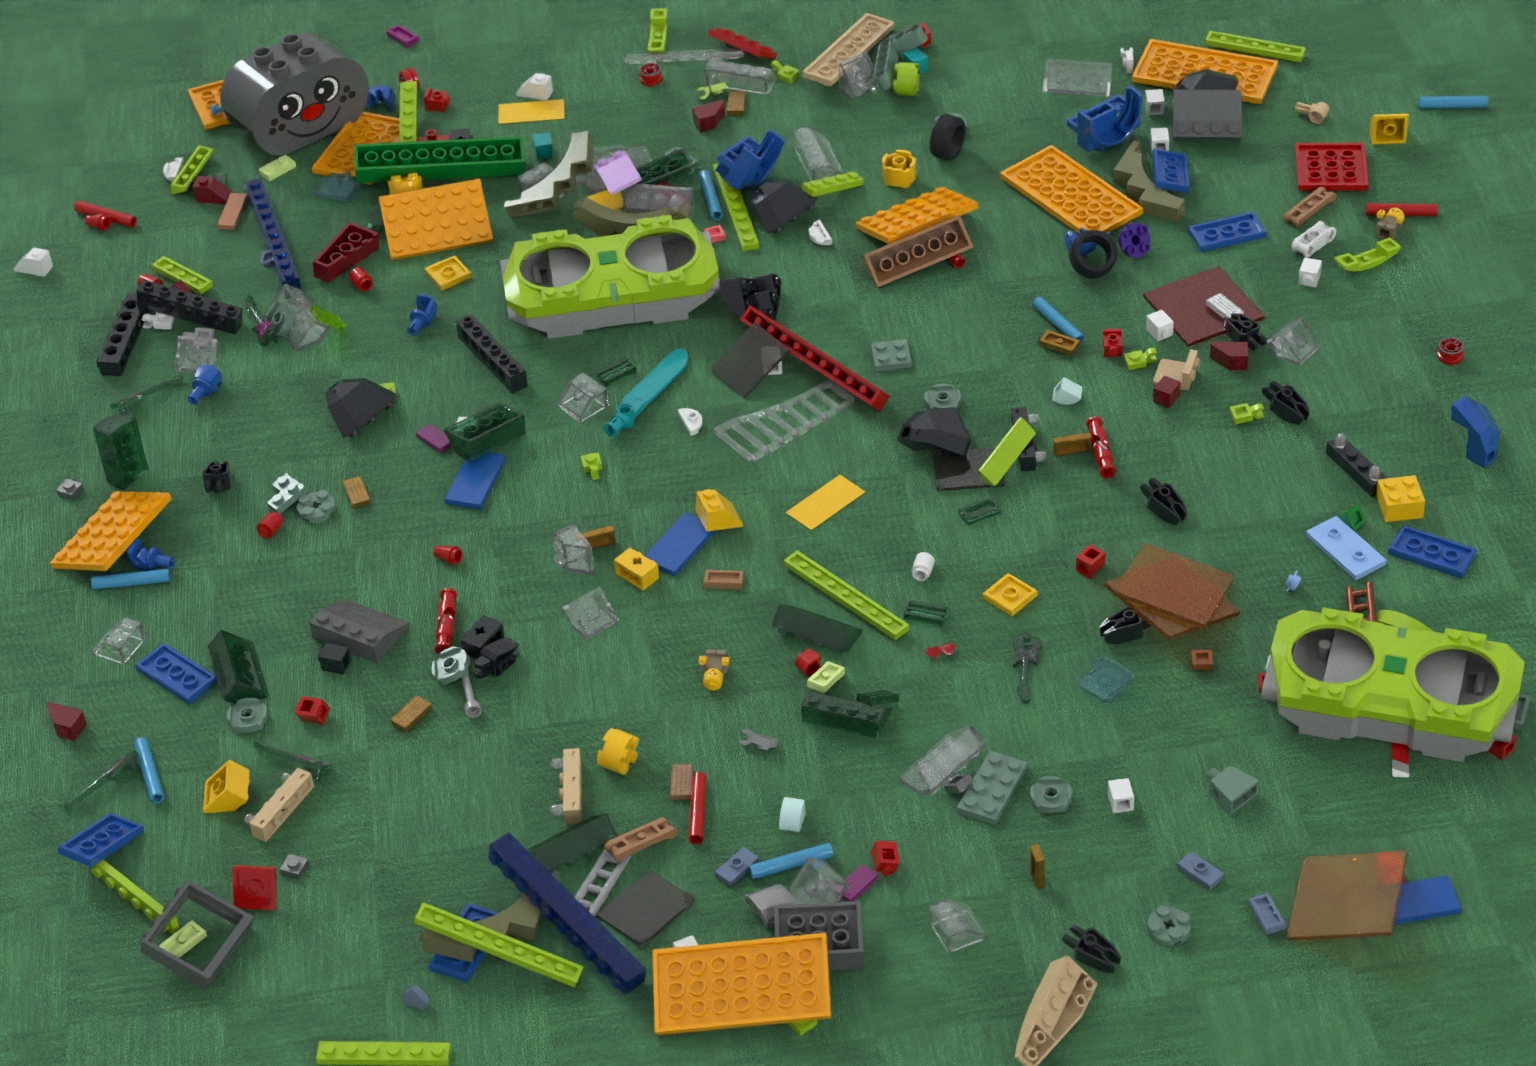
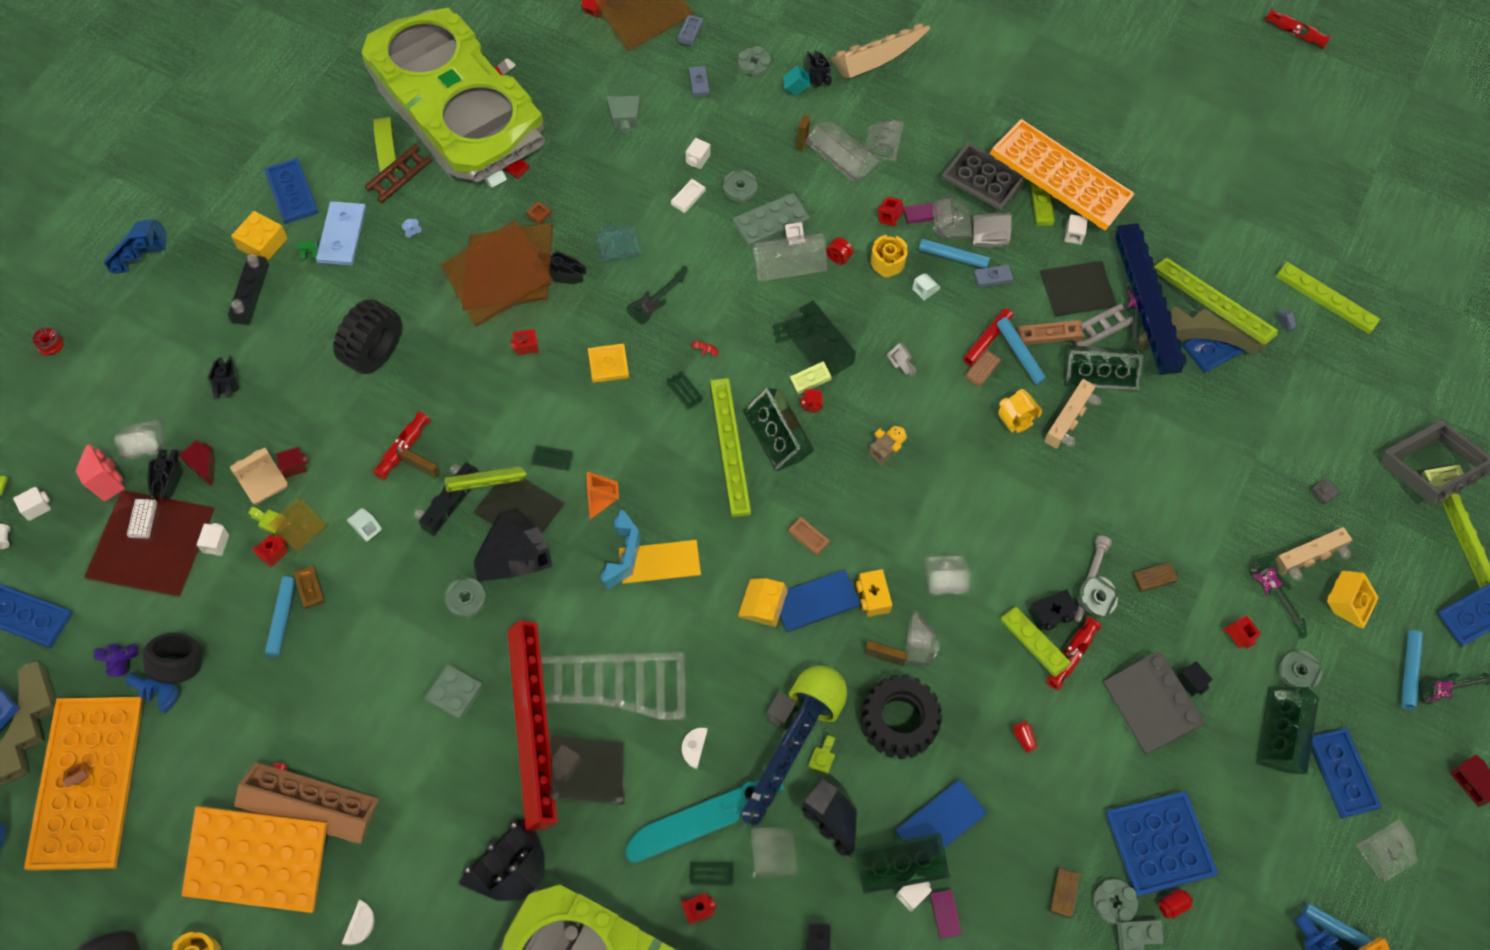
camera: 150 degrees left, 20 degrees up
red tile [232,865,277,910] -> none
black hinge [474,639,519,679] -> none
white brick [912,552,935,581] -> none
black hinge [1140,478,1187,525] -> none
lime plate [1229,403,1264,424] -> none
none -> dark orange plate [63,761,89,787]
none -> coral slope [76,444,125,502]
none -> clear yellow plate [269,497,327,553]
none -> black tyre [333,299,402,374]
none -> orange slope [586,472,619,519]
none -> dark azure slope [601,510,641,589]
none -> white tile [671,179,706,213]
none -> red brick [681,893,717,927]
none -> dark blue piece [742,666,847,826]
none -> dark grey brick [766,692,797,729]
none -> teal brick [783,65,811,96]
none -> black brick [801,774,857,858]
none -> clear slope [806,121,881,182]
none -> red wheel [826,237,854,265]
none -> black tyre [860,675,943,759]
none -> yellow brick [870,235,908,278]
none -> dark azure piece [996,317,1046,385]
none -> lime plate [1001,607,1071,677]
none -> blue plate [1105,791,1218,897]

